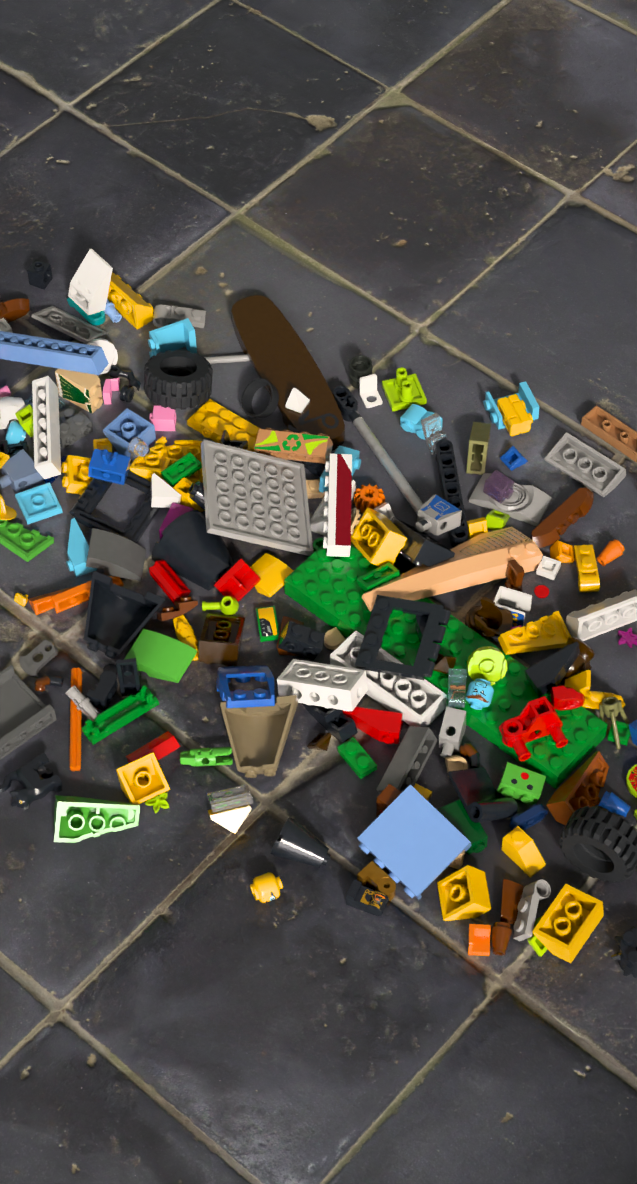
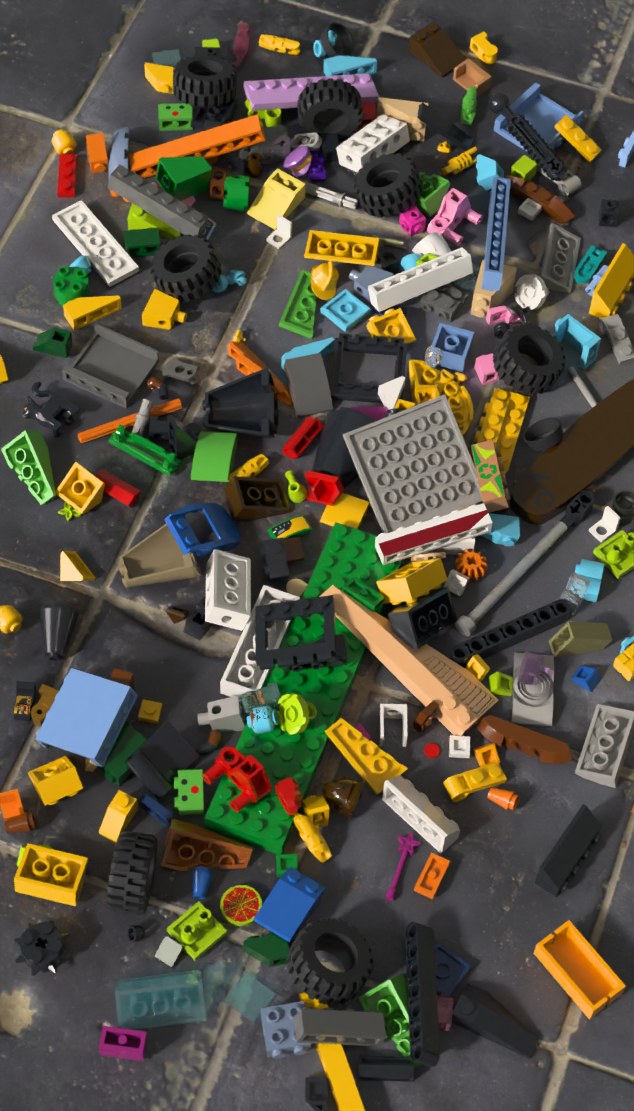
camera: 65 degrees right, 5 degrees up
white slope [68,249,113,315] -> none
blue brick [88,449,131,485] -> none
yellow plate [93,438,113,453] -> none
reddish brown slope [157,596,198,621] -> none
green plate [161,452,202,487] -> none
bright green hinge [180,747,233,766] -> none
clear plate [207,784,253,812] -> none
black plate [220,430,248,450] -> none
white slope [285,388,310,413] -> none
green plate [337,737,377,779] -> none
red slope [343,707,403,744] -> none
dark grey brick [376,726,438,794] -> none
light grey torso [415,494,462,535] -> none
dark brown slope [433,653,457,675] -> none
tan tile [445,755,468,777] -> none
dark brown helmet [465,597,513,637] -> none
reddish brown slope [500,879,524,924] -> none
light grey plate [513,879,551,941] -> none
black slope [525,642,580,697] -> none
olive plant [599,697,630,749] -> none

